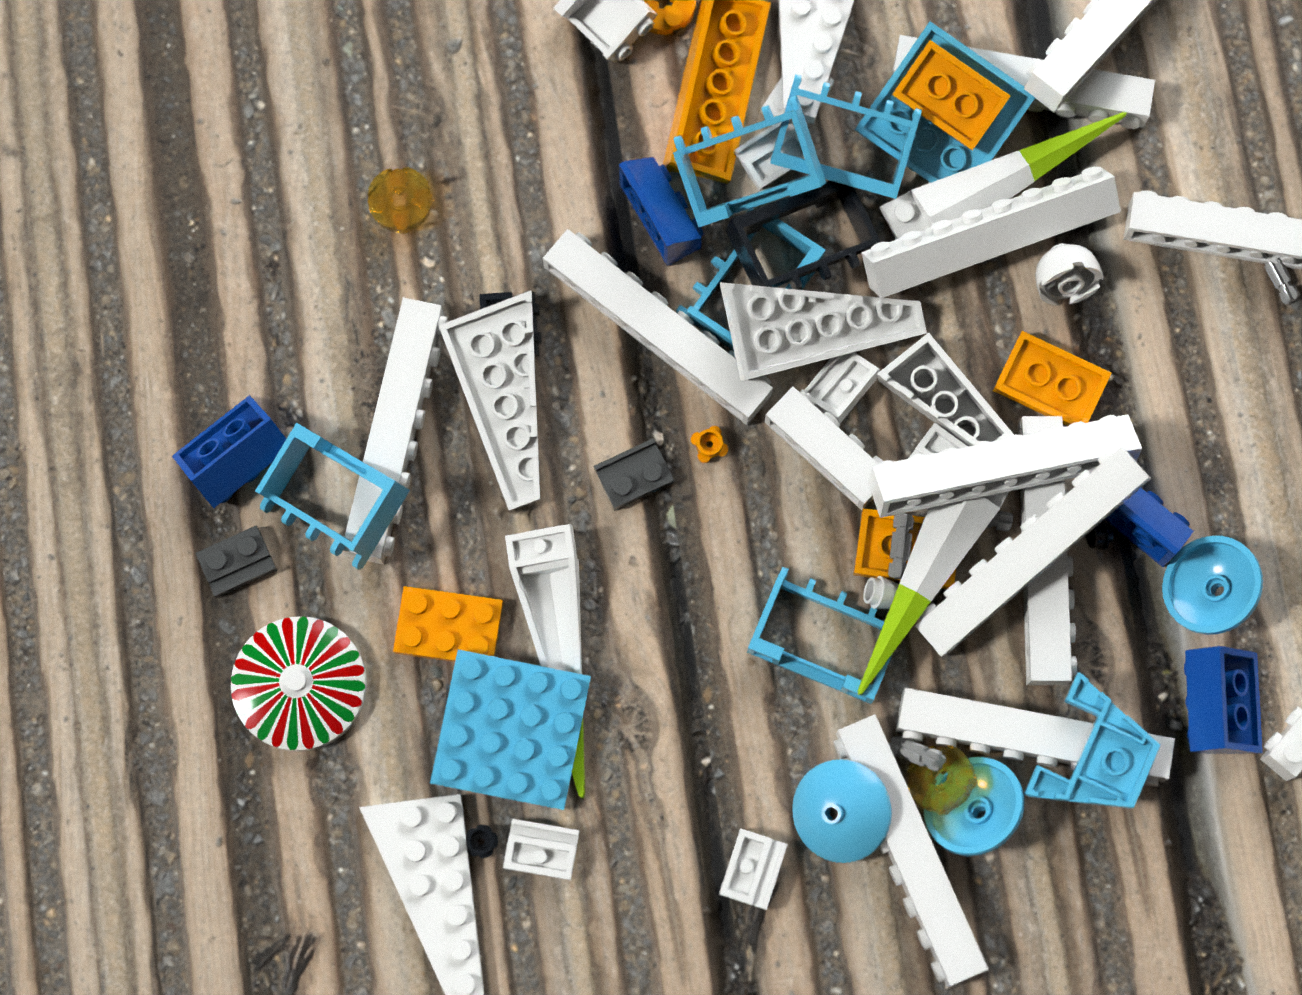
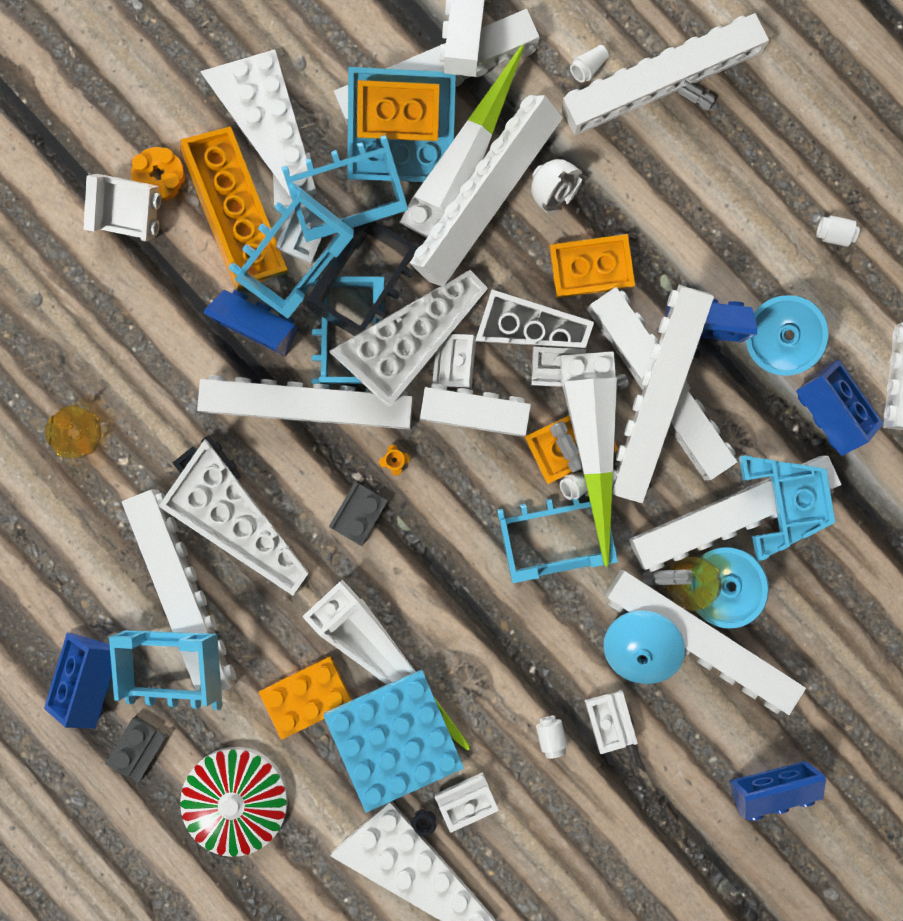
camera: 35 degrees left, 10 degrees up
white brick [868,415,1142,518] -> none
none -> white brick [536,716,568,759]
none -> white cone [570,45,609,82]

